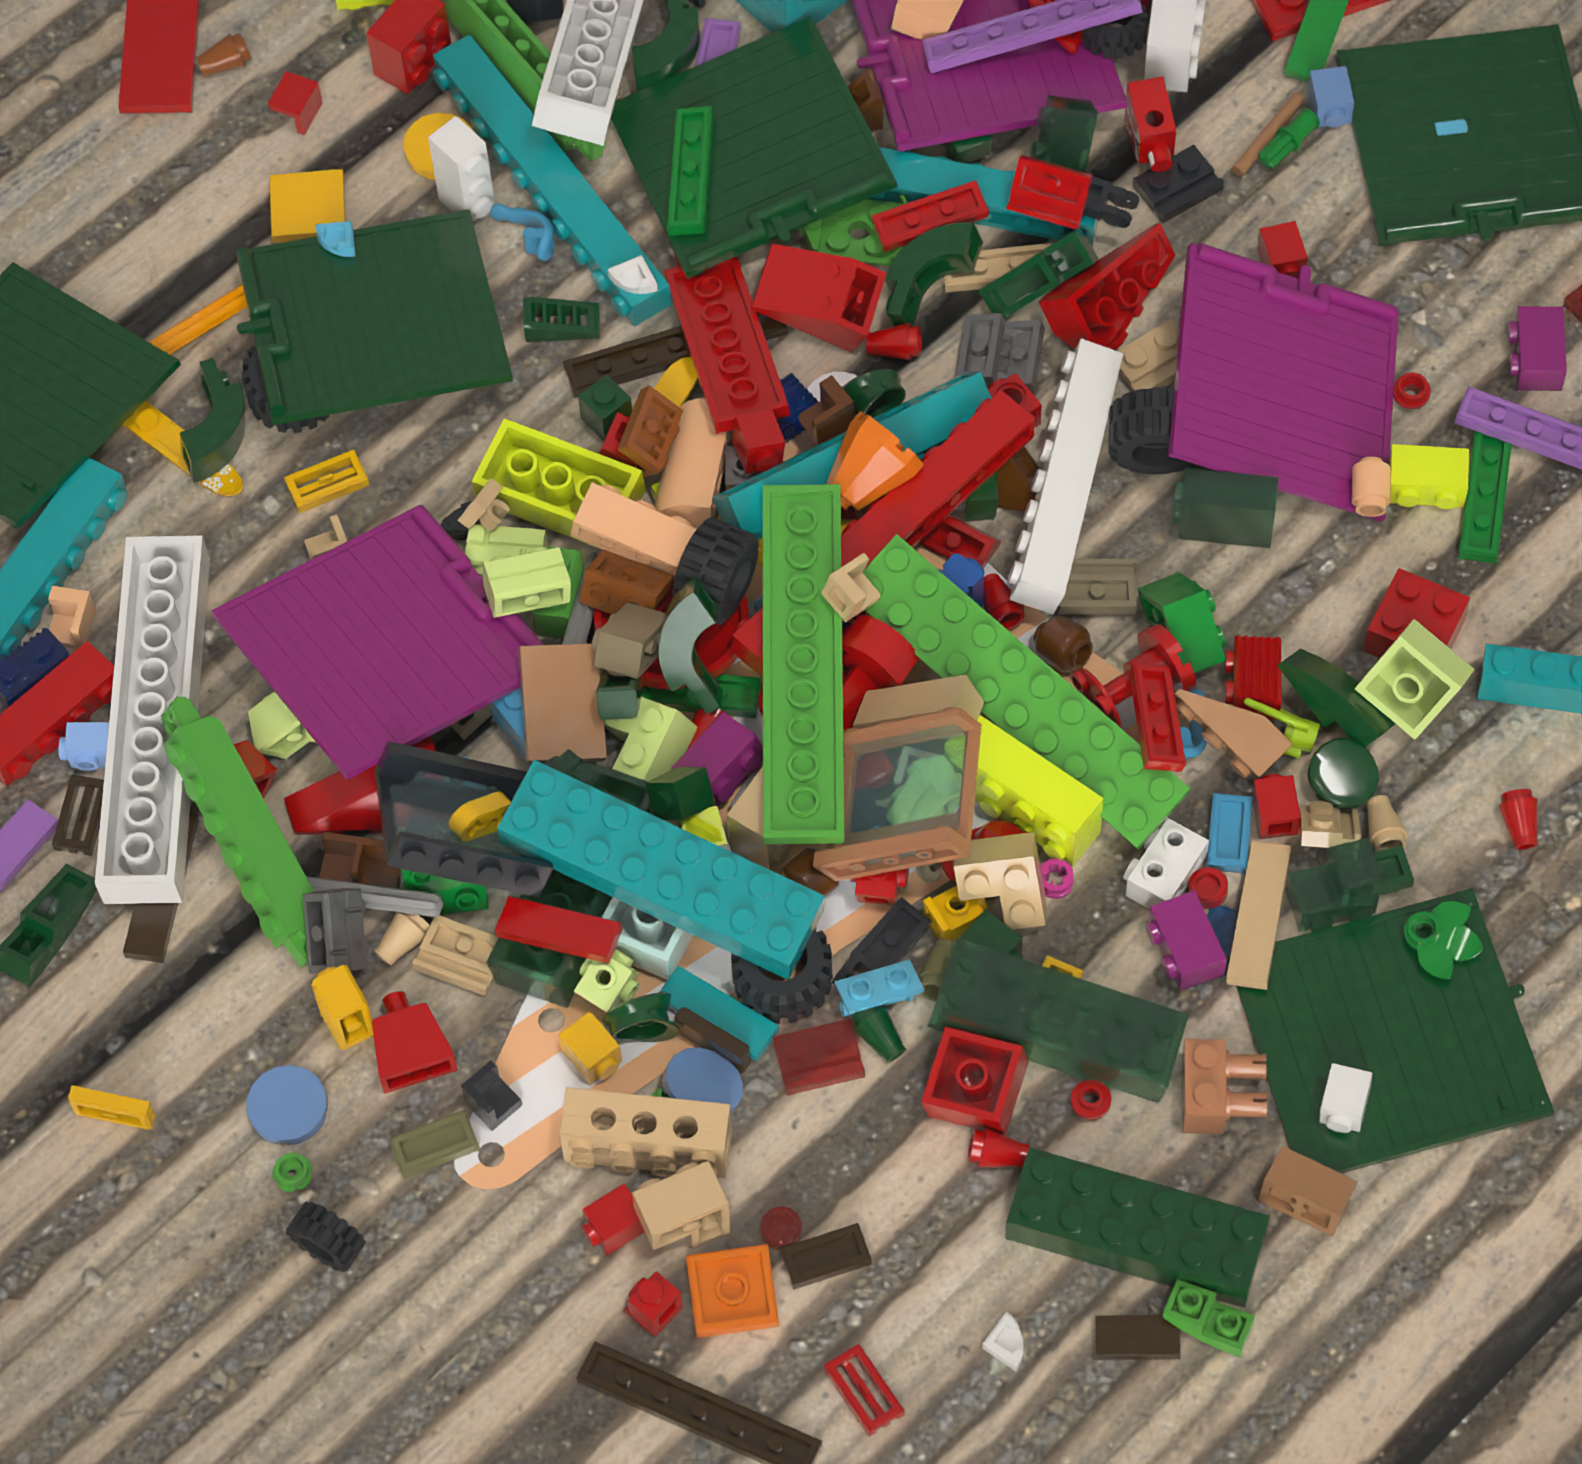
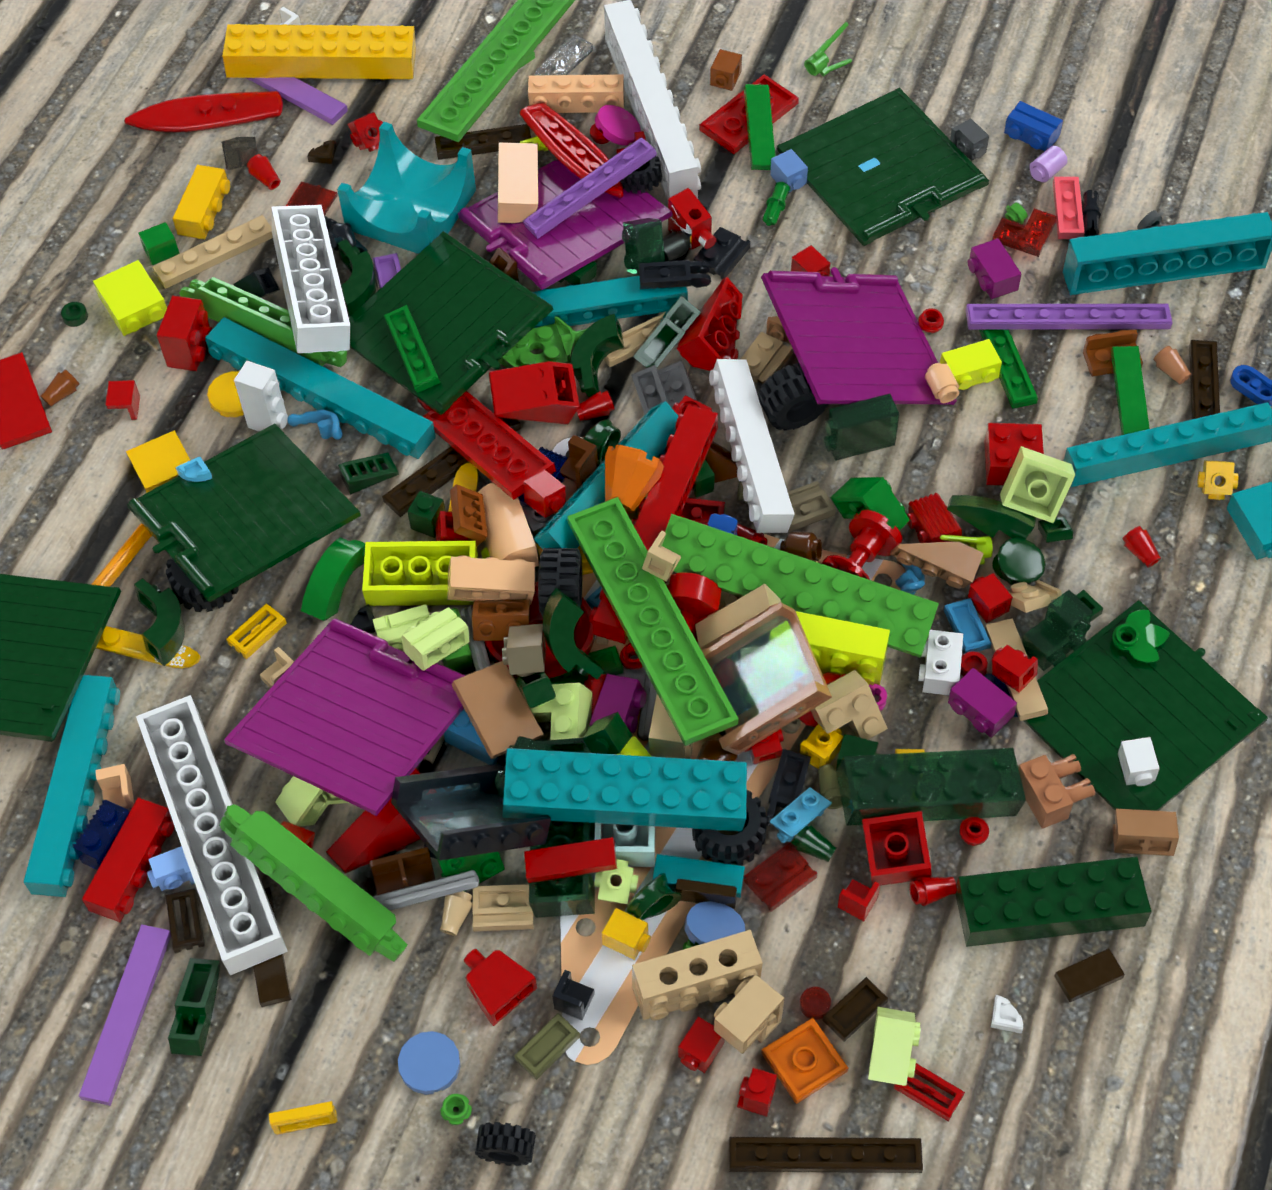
camera: 25 degrees left, 5 degrees down
flat silver brick [302,888,369,974] -> none
yellow brick [311,965,373,1050] -> none
yellow beam [448,792,511,842] -> none
tan tile [458,478,510,531] -> none
white tile [608,255,658,294] -> none
red tile [871,180,989,252] -> none
red plate [1006,155,1093,230] -> none
red tile [1129,664,1186,772] -> none
bright green slope [1163,1279,1255,1357] -> none
medium nougat bar [1231,92,1305,177] -> none
tan cone [1366,795,1408,852] -> none
none -> green arch [301,537,365,621]
none -> pearl dark grey brick [653,231,691,262]
none -> red panel [838,879,881,921]
none -> yellowish green brick [868,1007,921,1086]
none -> red brick [992,645,1038,693]
none -> dark green tile [1038,517,1073,543]

